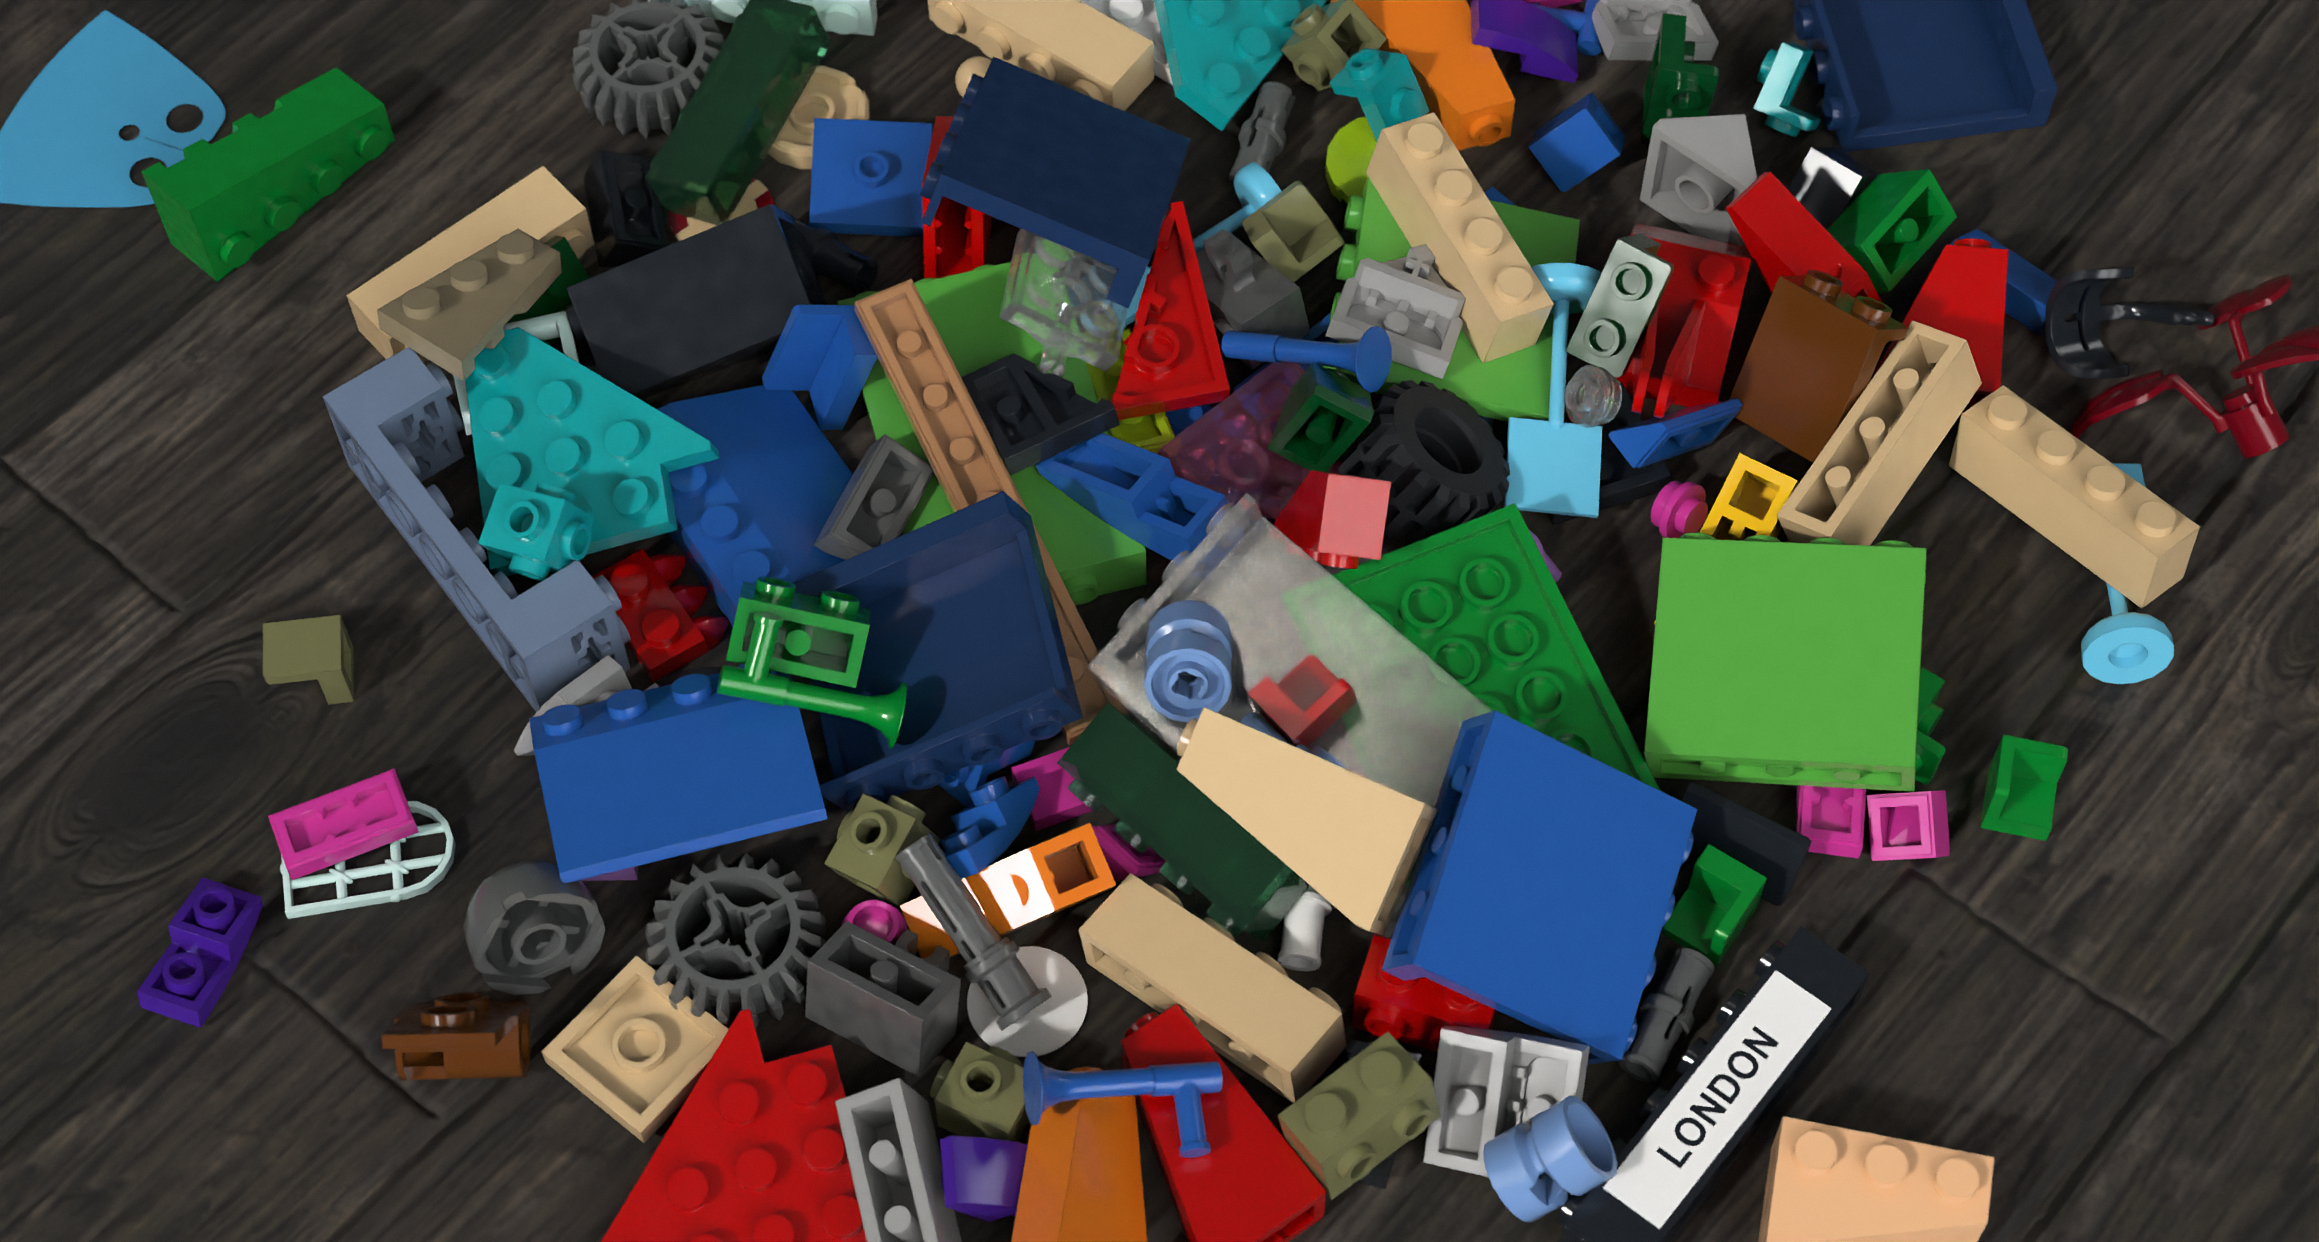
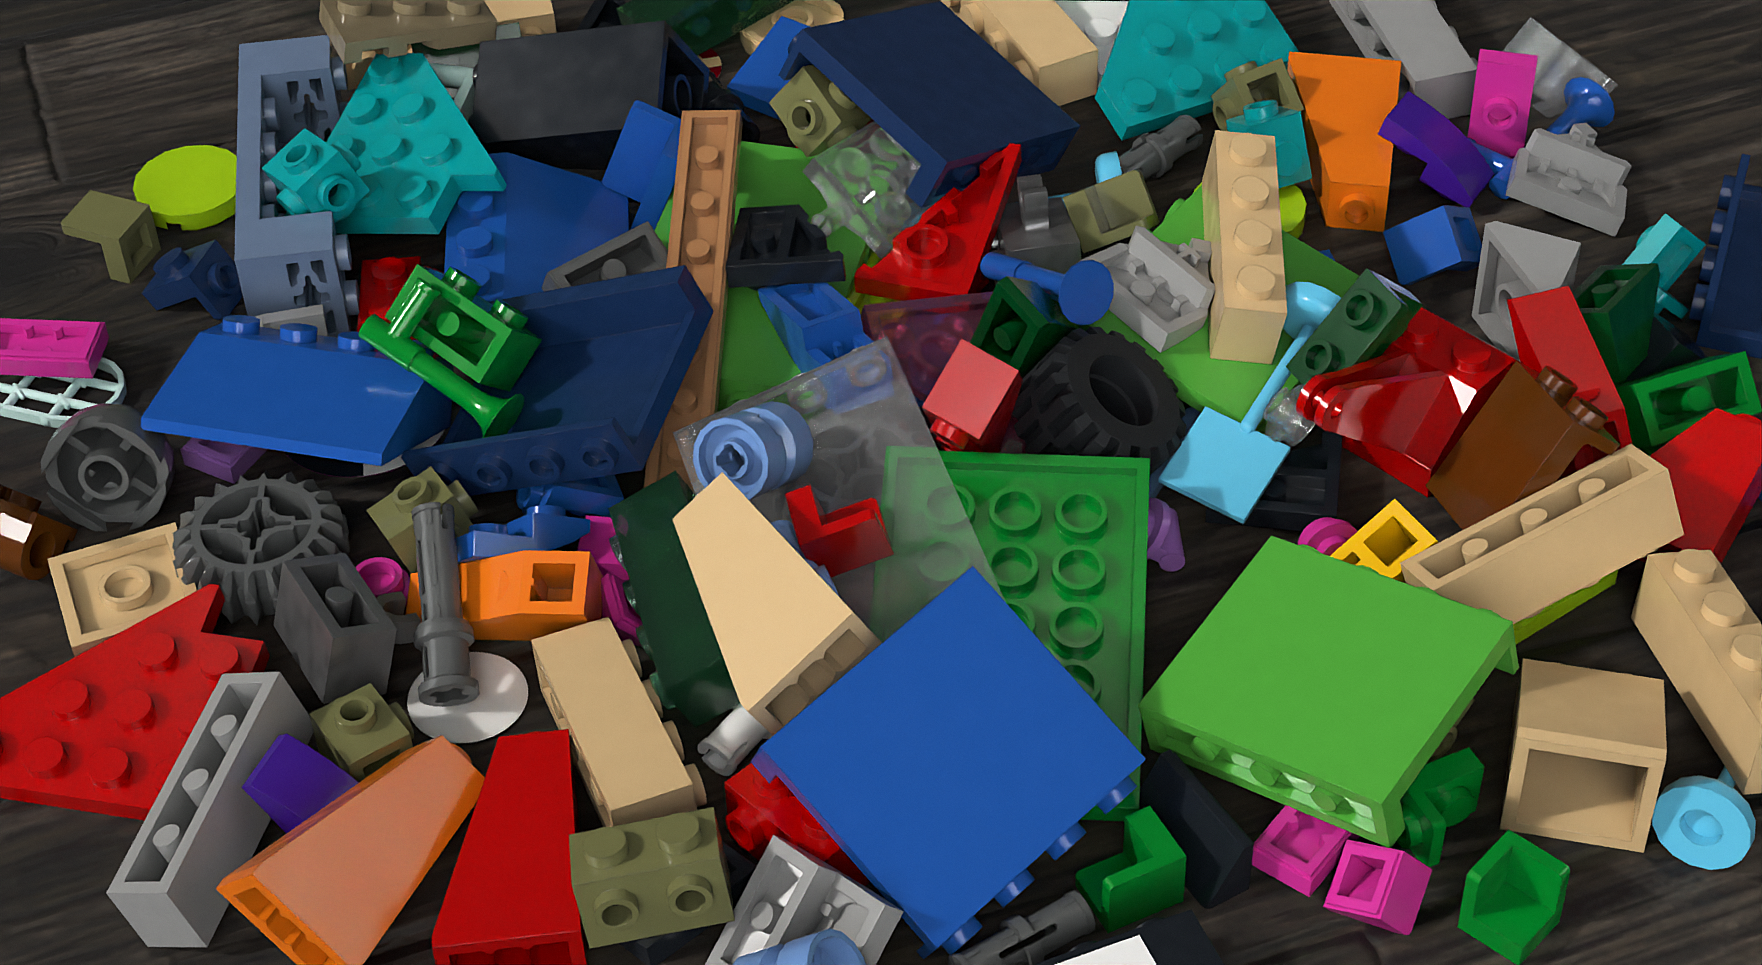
camera: 30 degrees right, 15 degrees down
blue piece [1023,1051,1222,1158] -> none
blue slope [1609,398,1743,468] -> none
dark green bracket [1640,13,1719,144] -> none
none -> lime tile [133,145,237,231]
none -> dark blue bracket [142,240,243,321]
none -> olive brick [769,65,872,157]
none -> tan slope [1500,658,1667,853]
none -> dark green slope [1572,263,1660,385]

